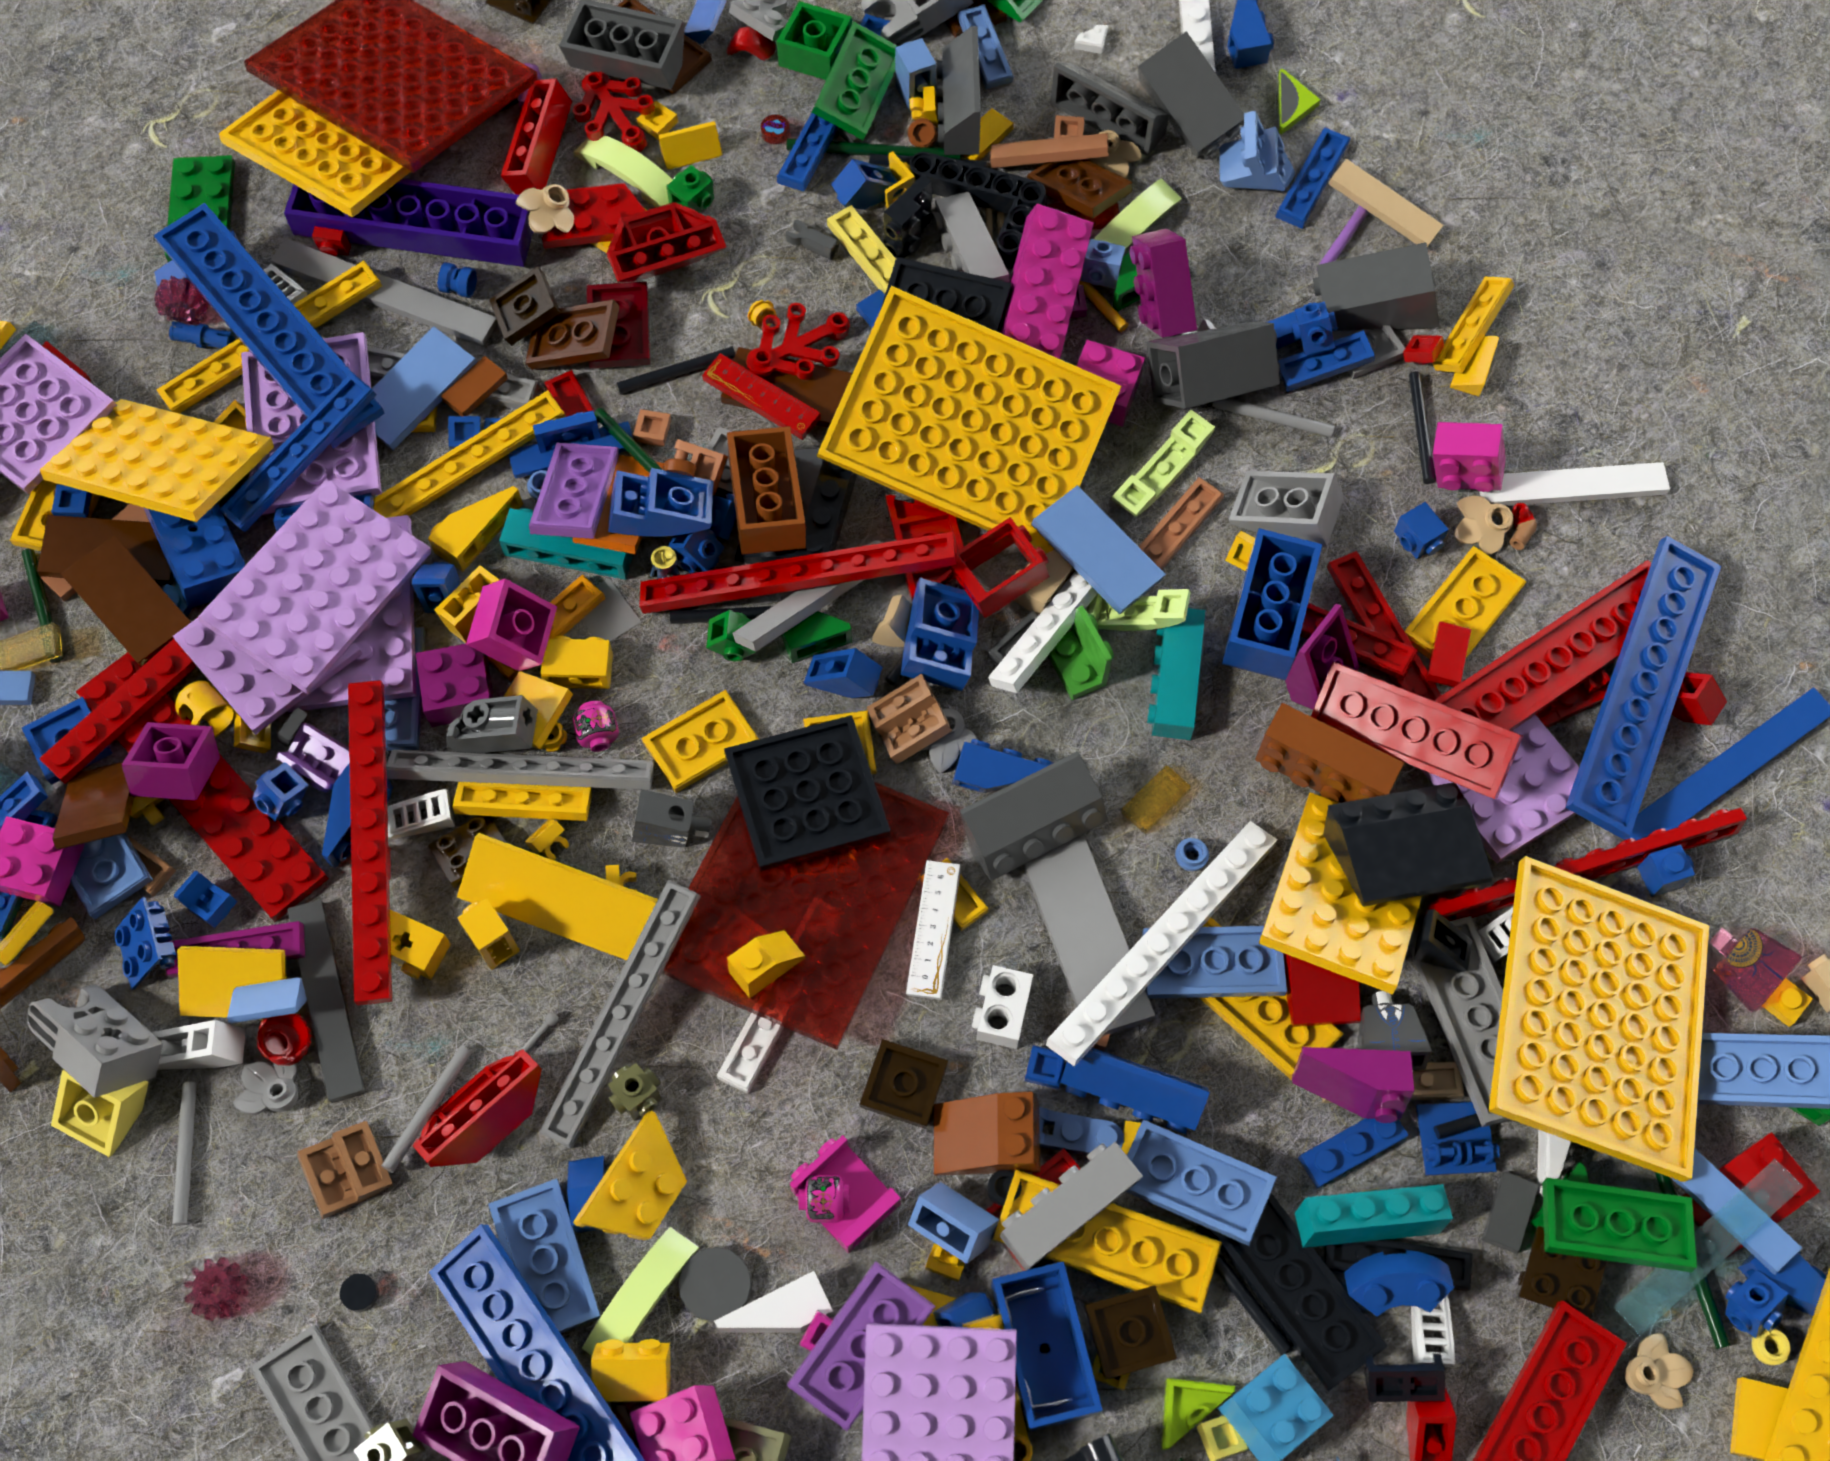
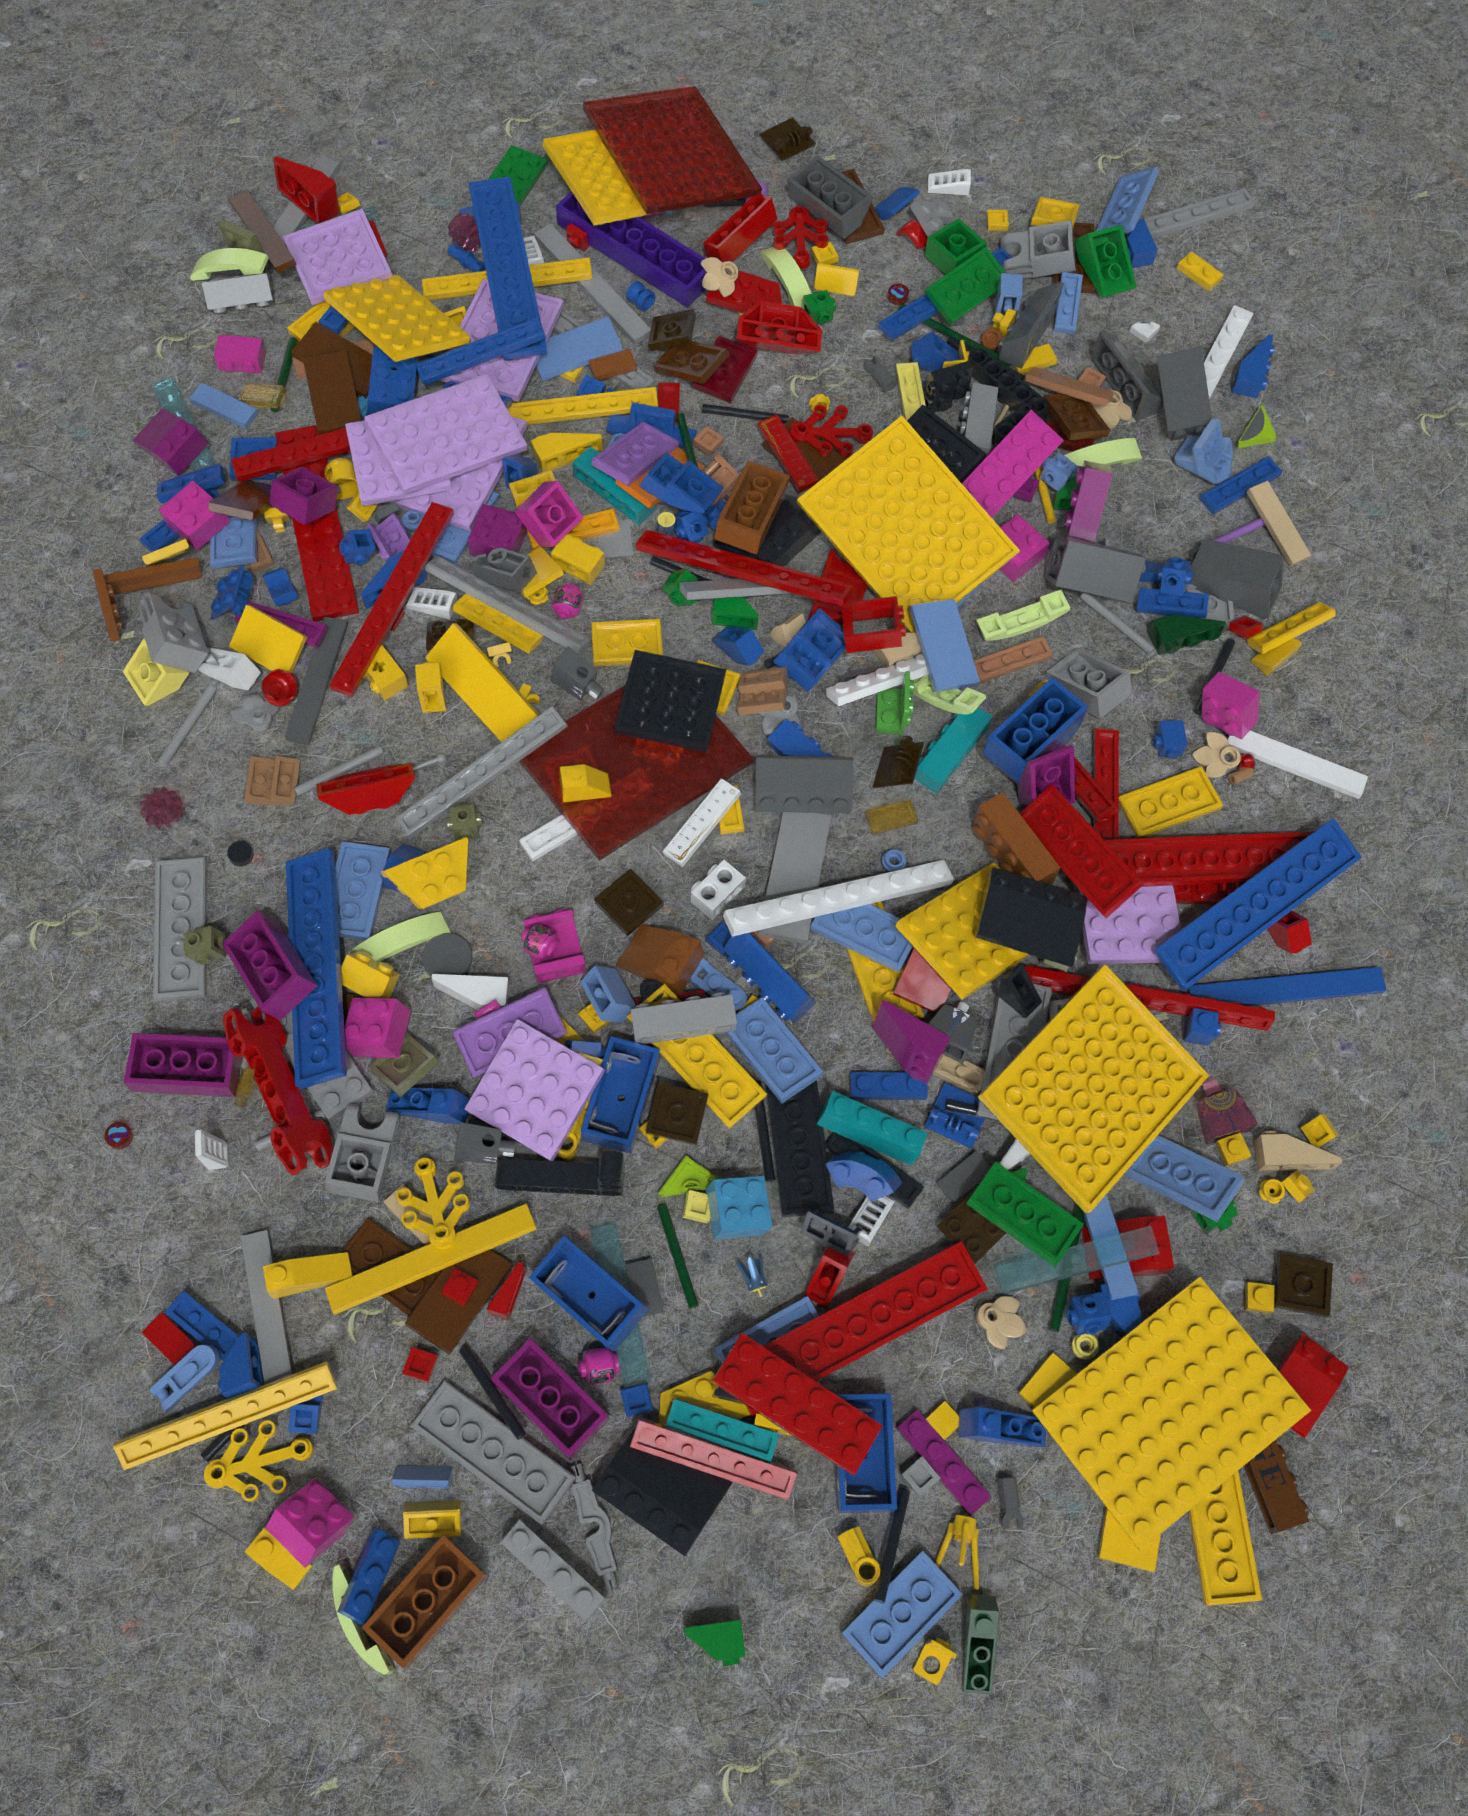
camera: 25 degrees right, 0 degrees up
medium blue slope [227,977,307,1023] -> none
dark orange tile [664,459,696,477] -> none
red tile [1426,621,1471,687] -> none
none -> medium blue plate [402,510,424,532]
none -> dark brown hinge [873,735,924,788]
none -> dark green slope [1147,615,1226,655]

